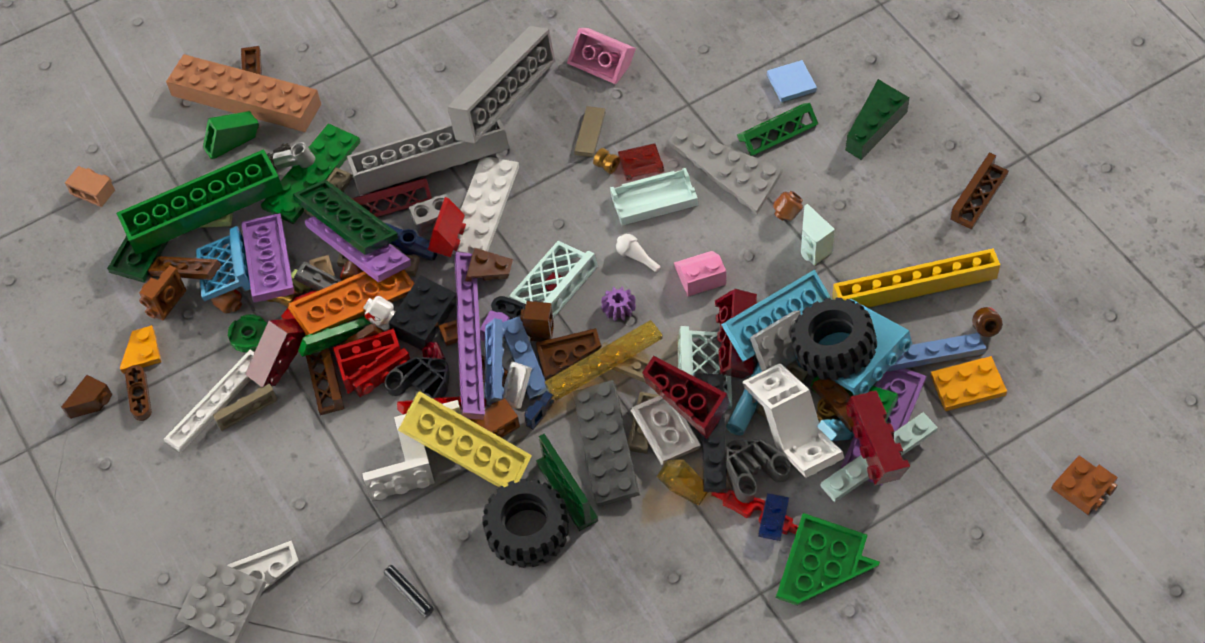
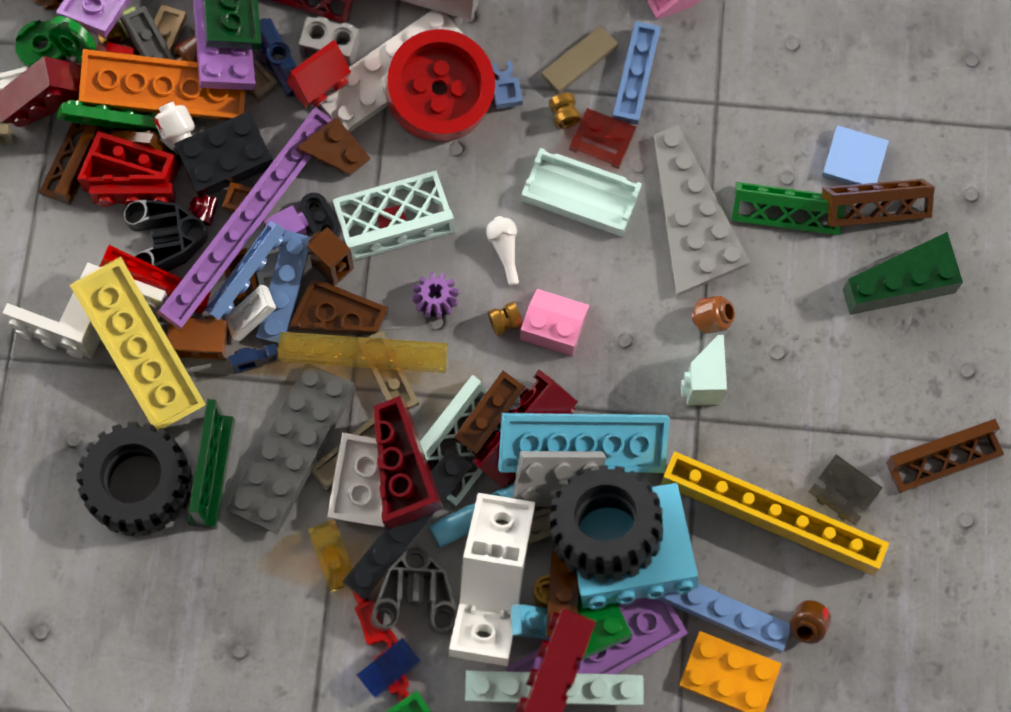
camera: 30 degrees right, 15 degrees up
none -> green tile [46,16,97,62]
none -> red brick [385,29,495,142]
none -> reddish brown plate [453,370,525,456]
none -> pearl gold wheel [487,301,523,336]
none -> medium blue plate [493,61,523,109]
none -> medium blue plate [612,21,661,125]
none -> clear smoke plate [809,454,883,526]
none -> reddish brown fence [822,179,935,227]

